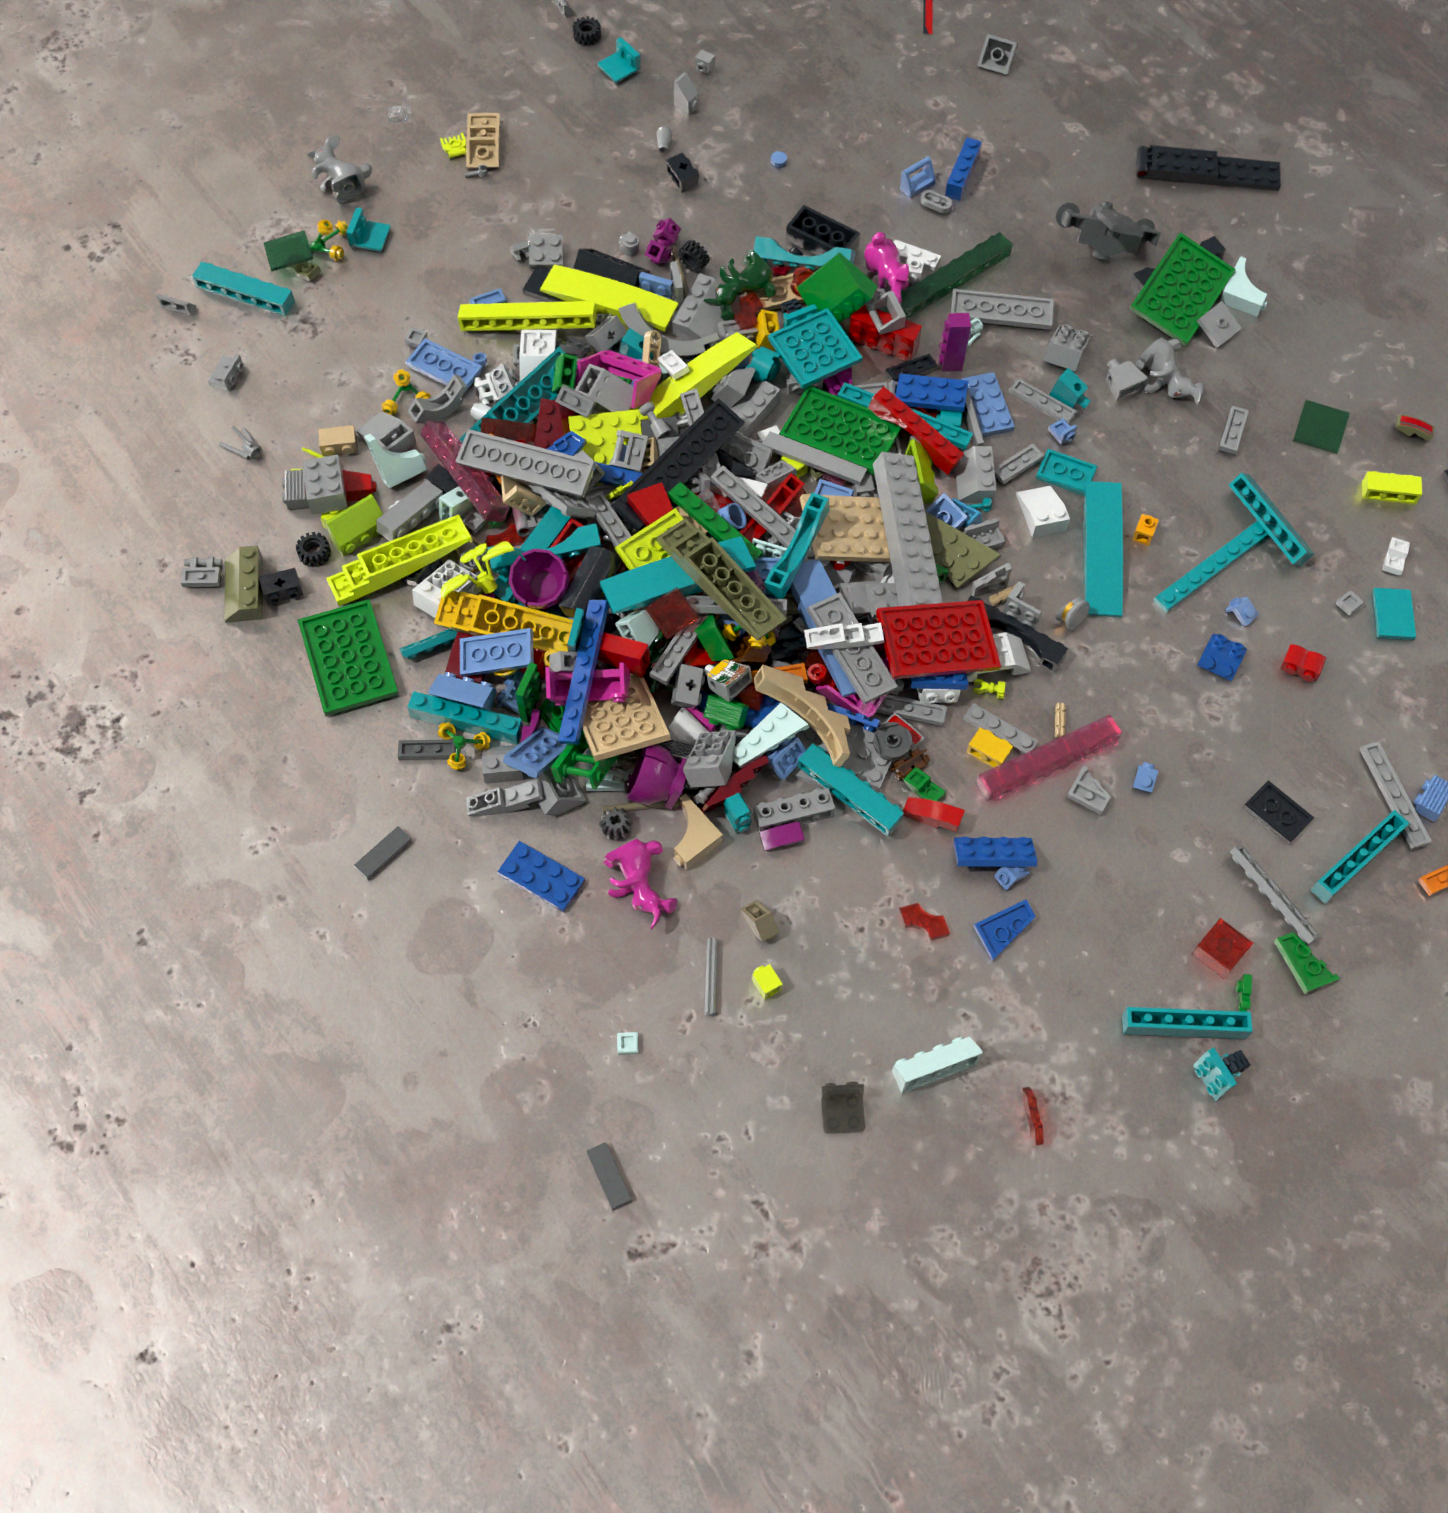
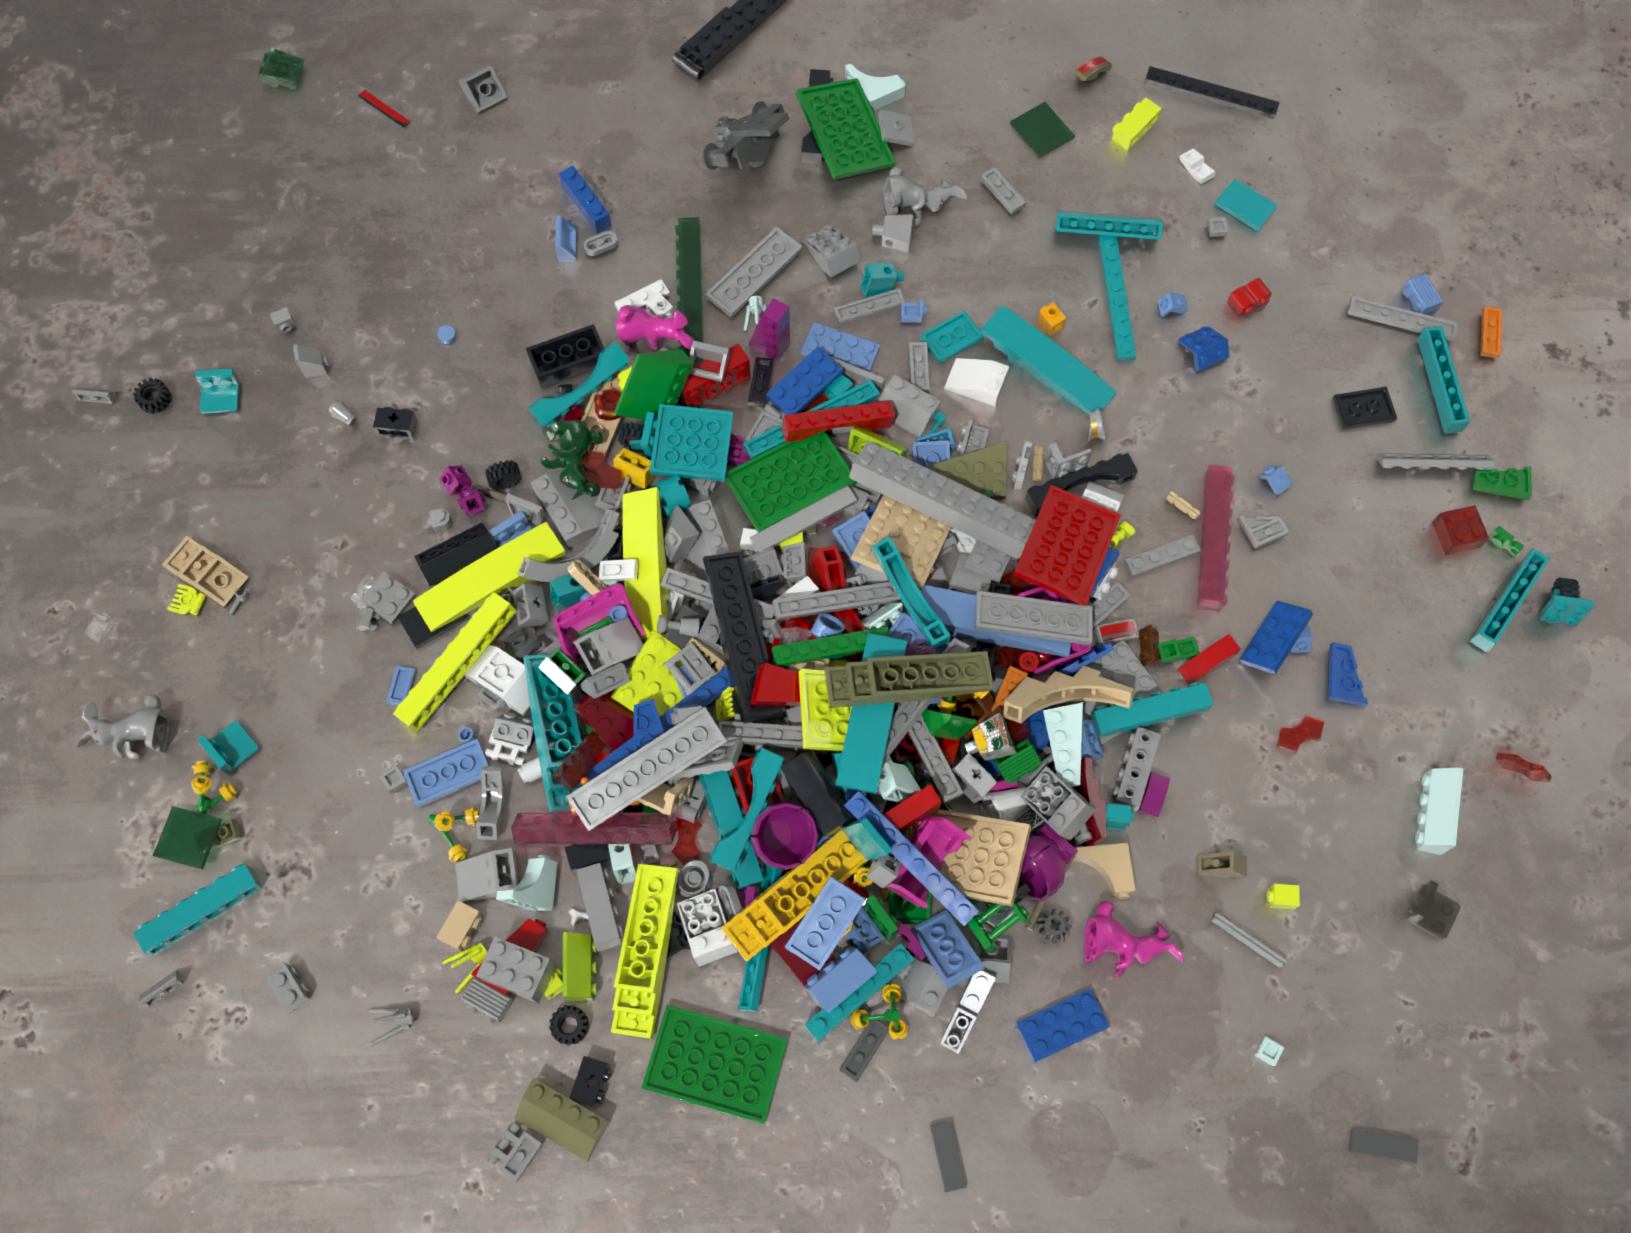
camera: 55 degrees left, 5 degrees up
neon yellow plant [441,541,515,600] -> none
clear red plate [645,587,699,639] -> none
white slope [804,623,884,649] -> none
dark grey plate [873,722,912,760] -> none
yellow brick [966,727,1013,771] -> none

